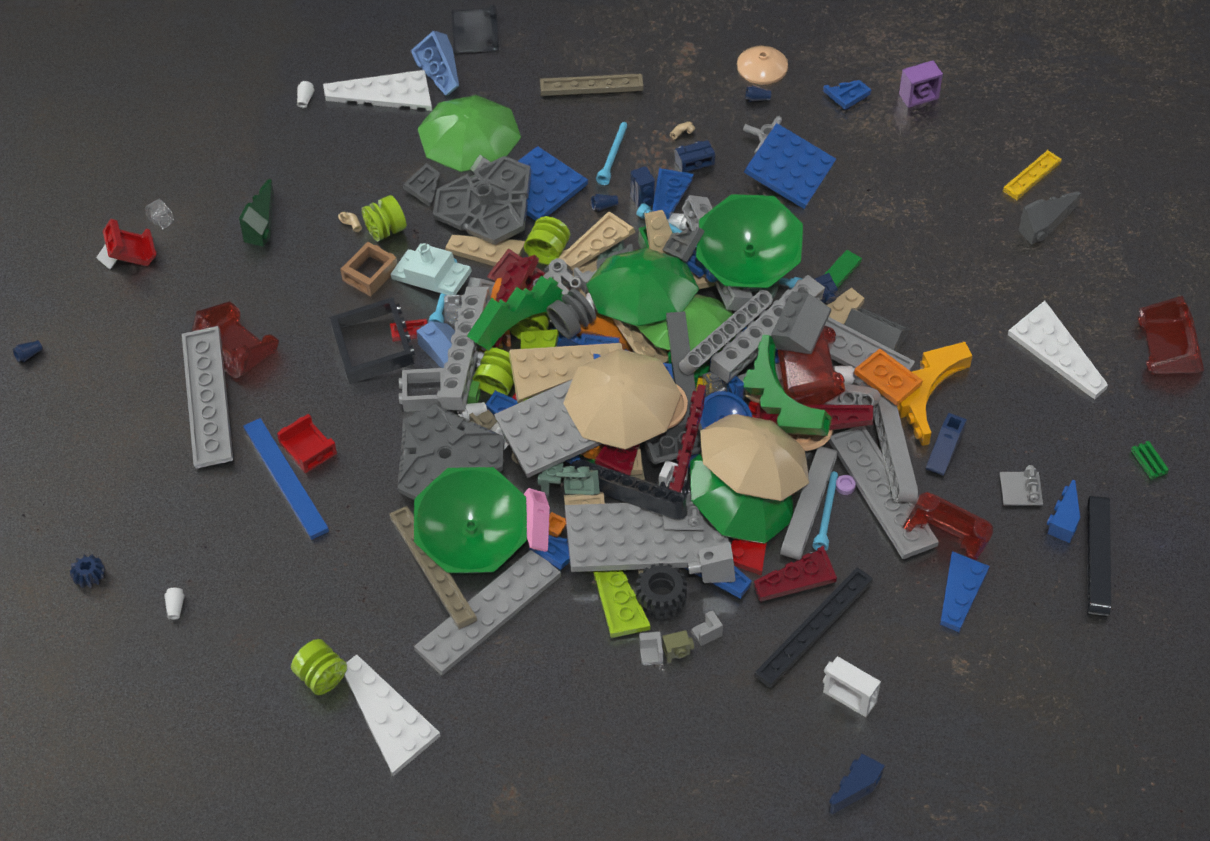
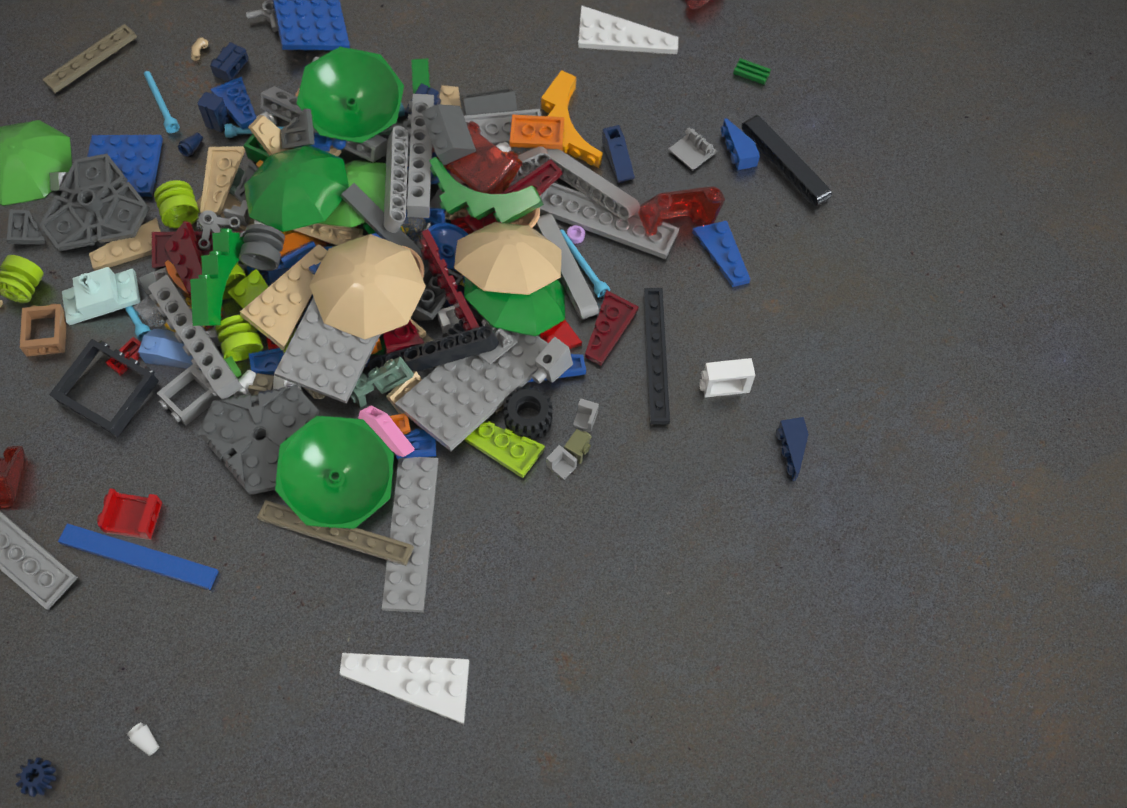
camera: 45 degrees left, 10 degrees up
lime wheel [291,639,347,695] -> none

